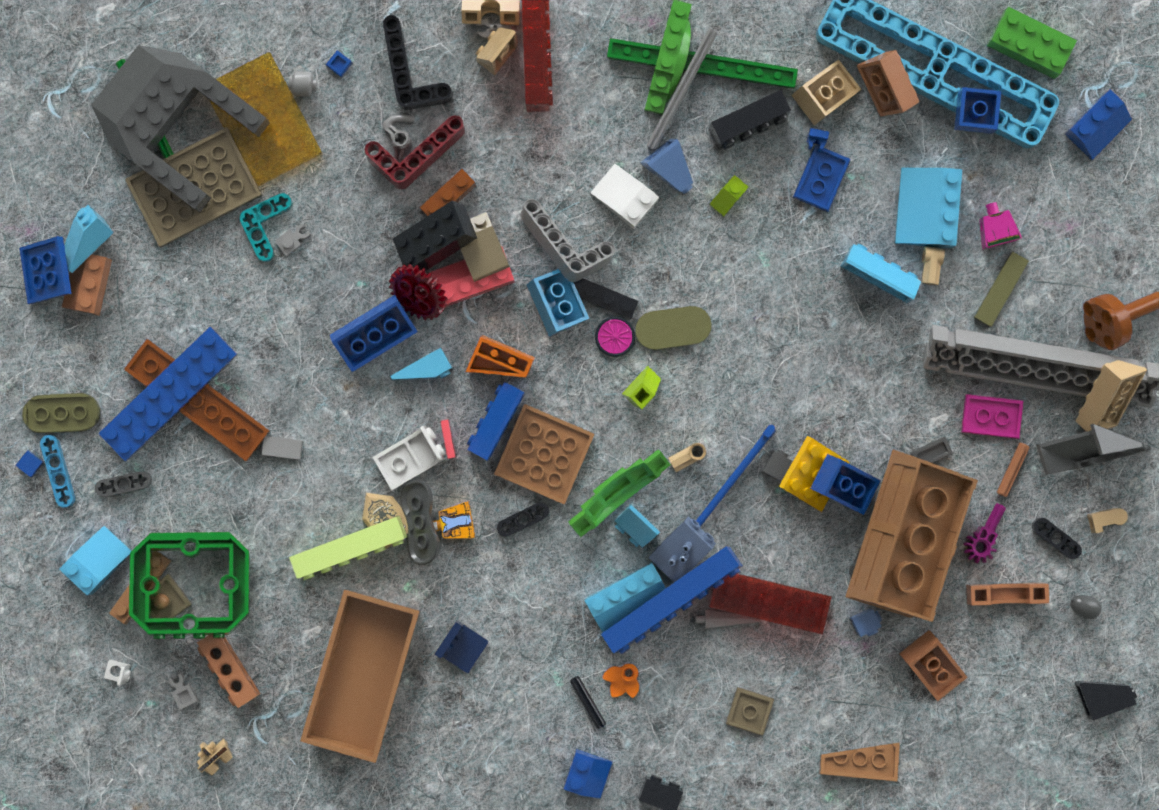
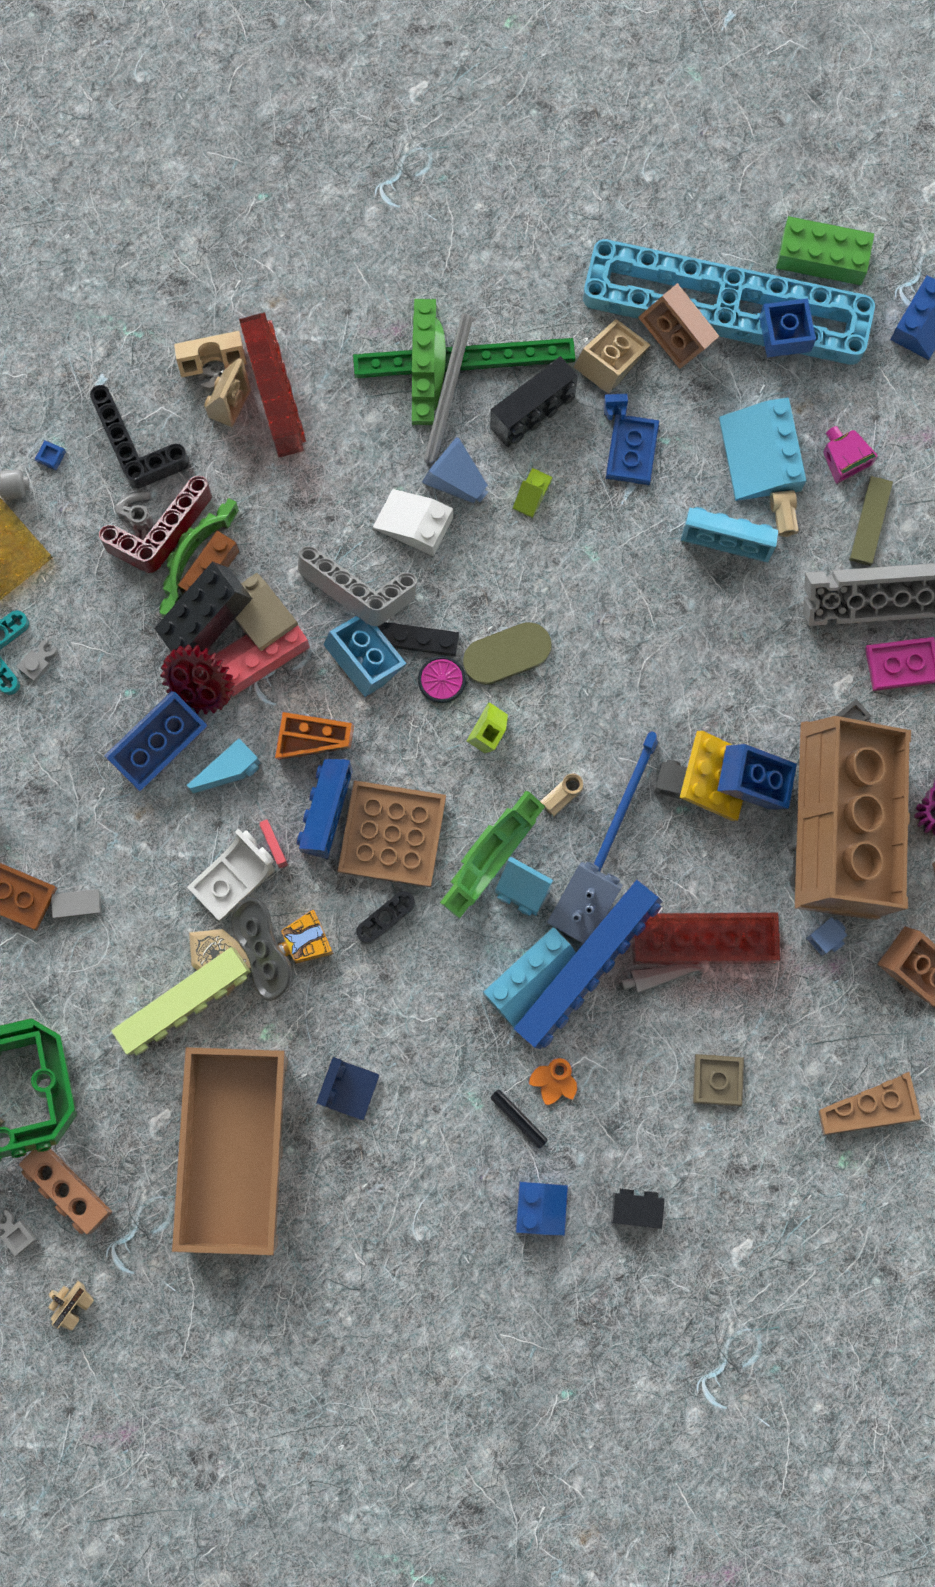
camera: 15 degrees left, 10 degrees down
none -> bright green piece [159,498,239,618]

